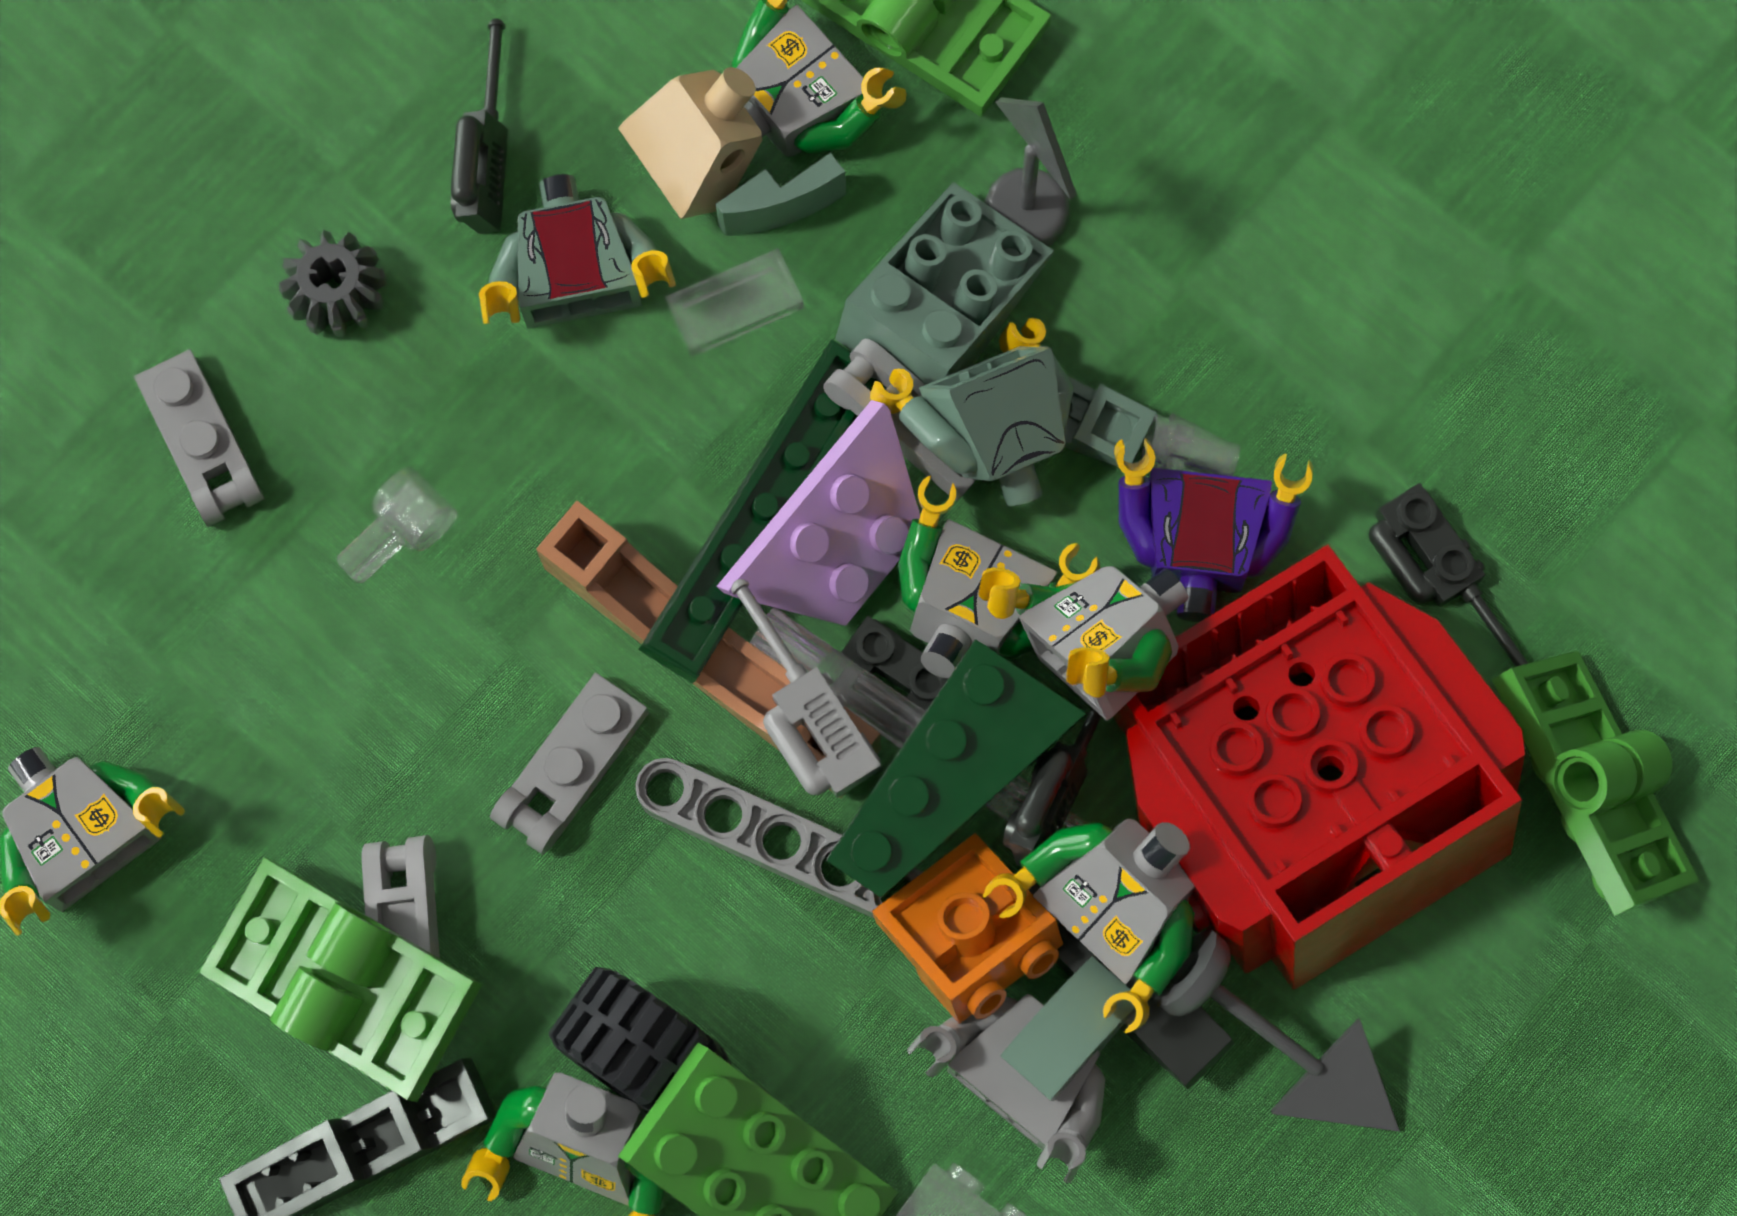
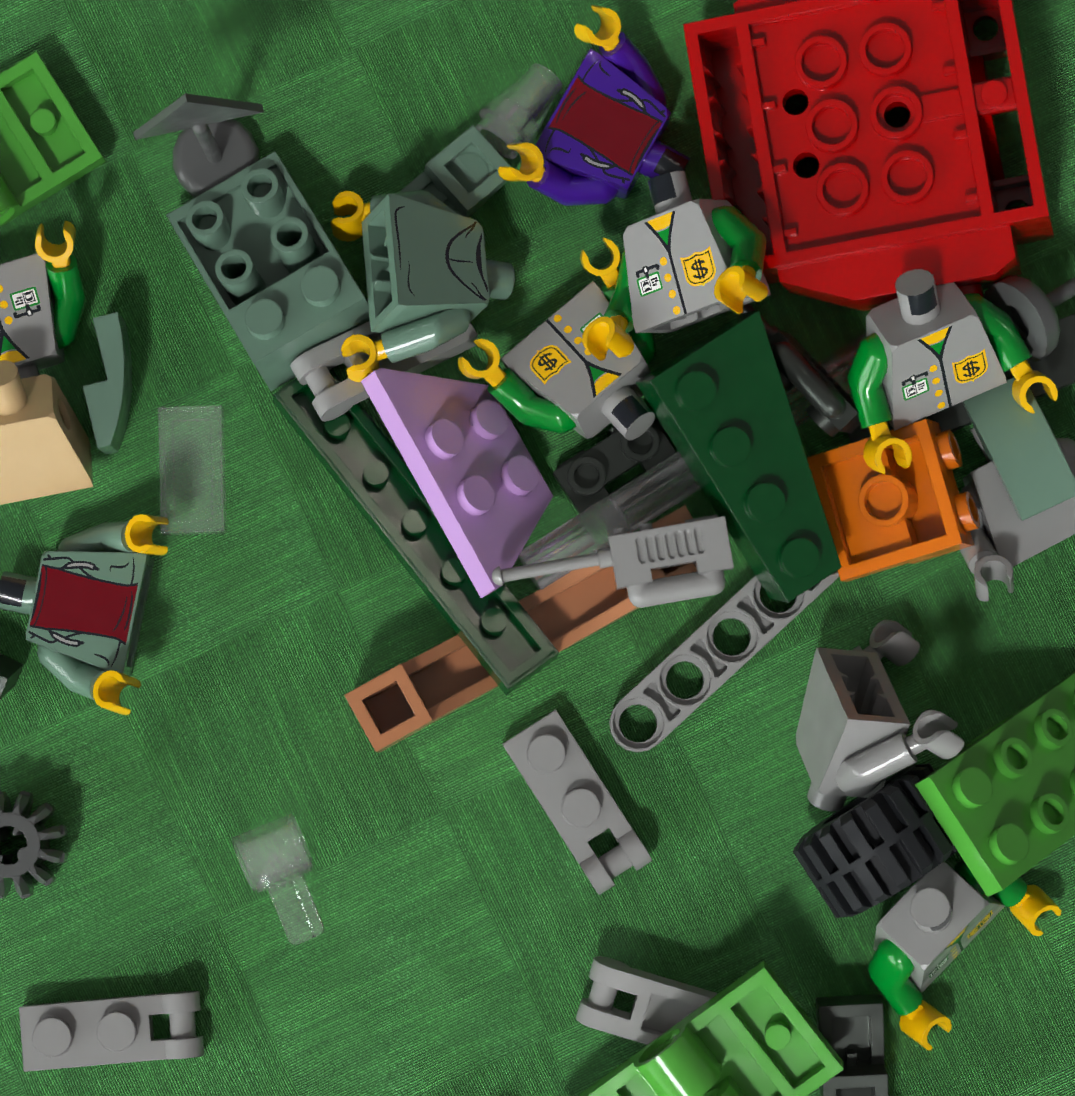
camera: 70 degrees left, 10 degrees up
none -> light grey torso [796,620,964,812]

